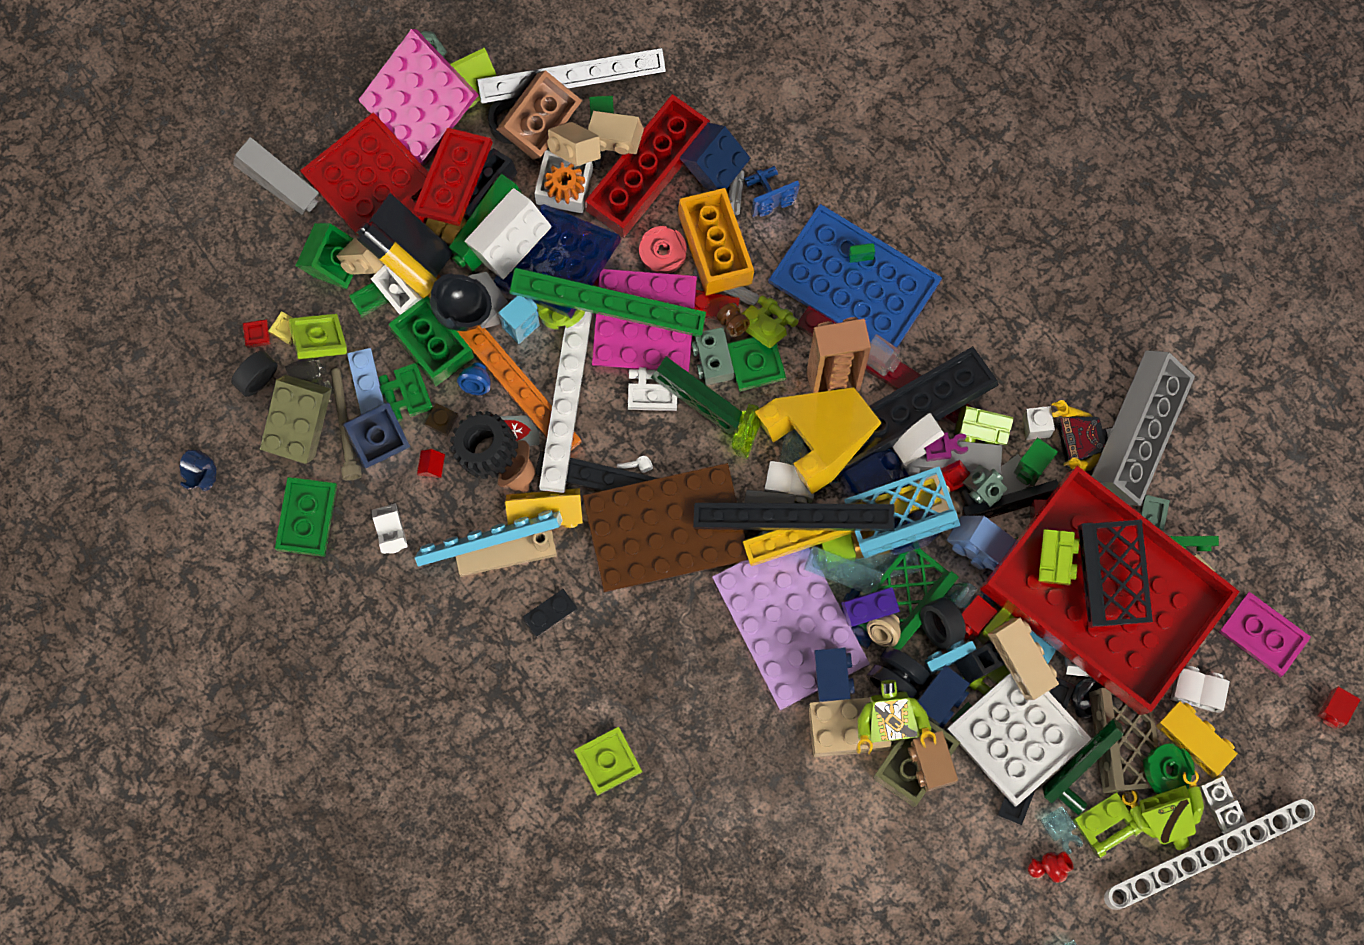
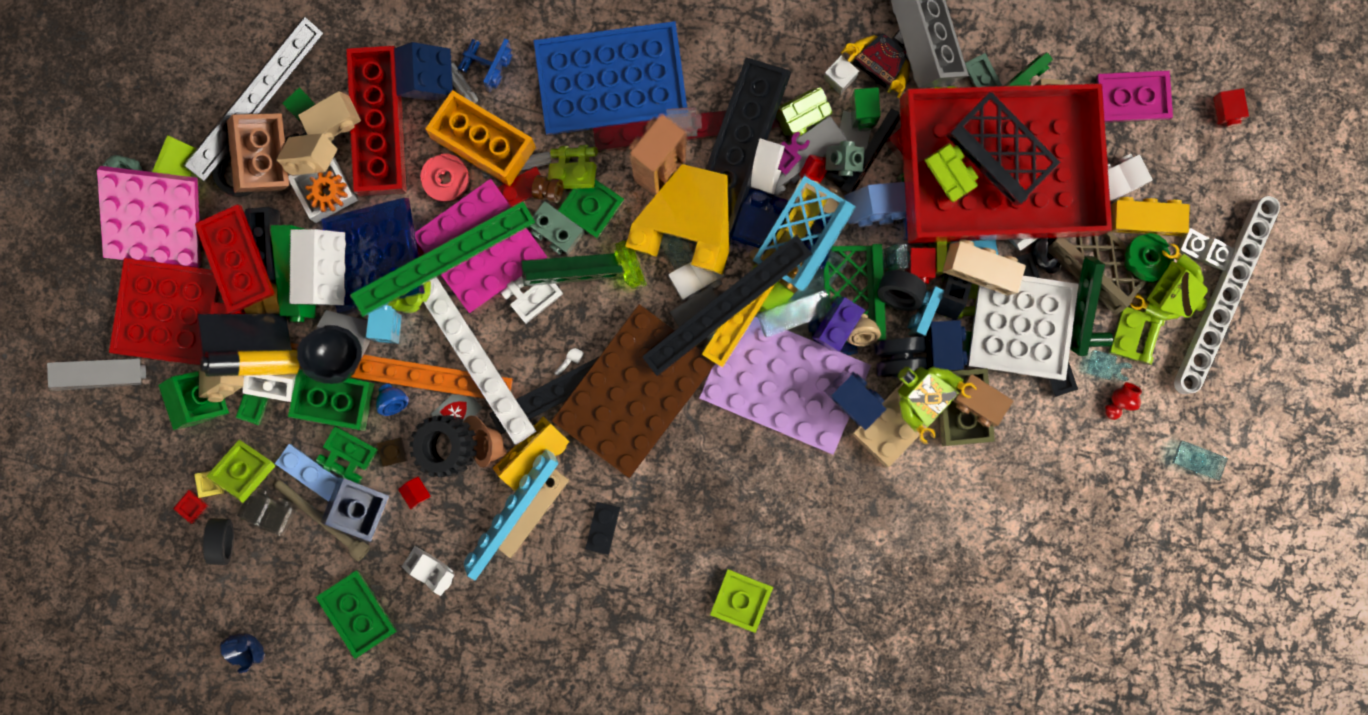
camera: 40 degrees left, 10 degrees up
olive brick [260,375,332,464] -> none
green tile [848,243,875,263] -> none

